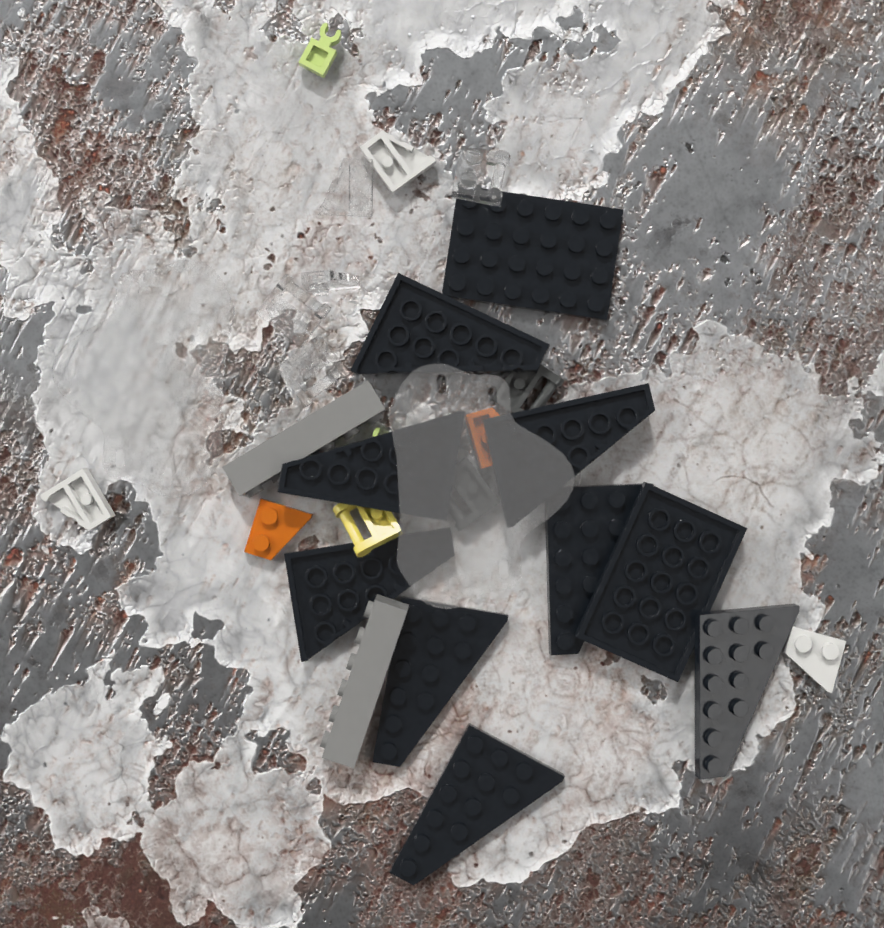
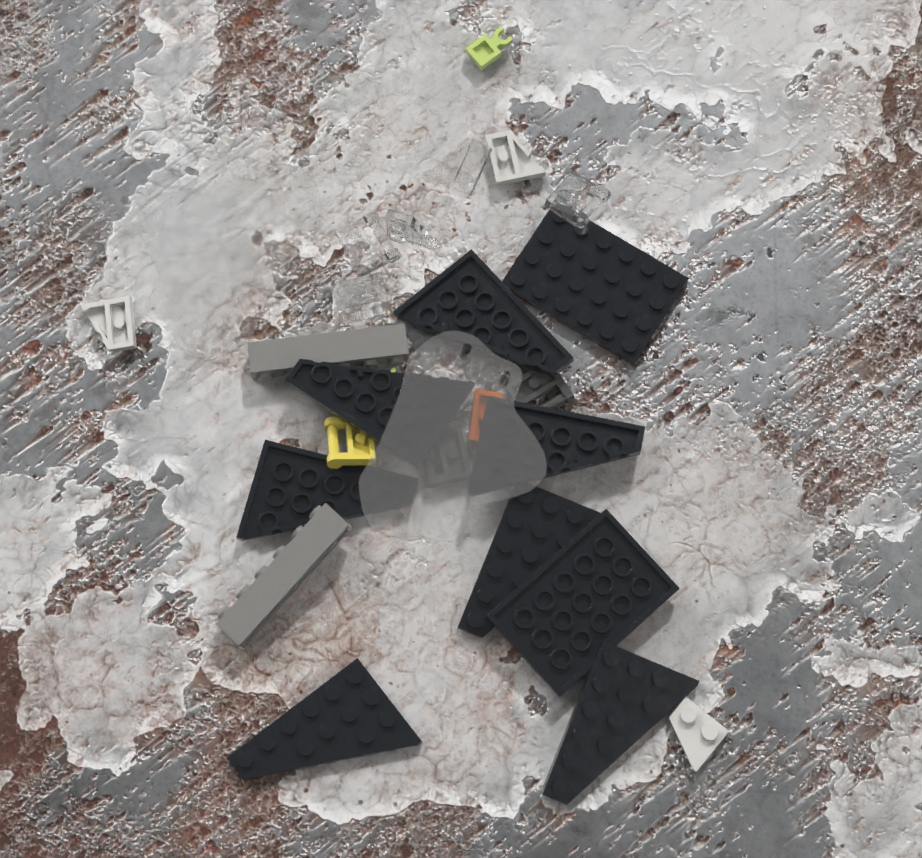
camera: 30 degrees right, 15 degrees down
orange wing [244,498,313,560] -> none
black wing [373,596,508,767] -> none

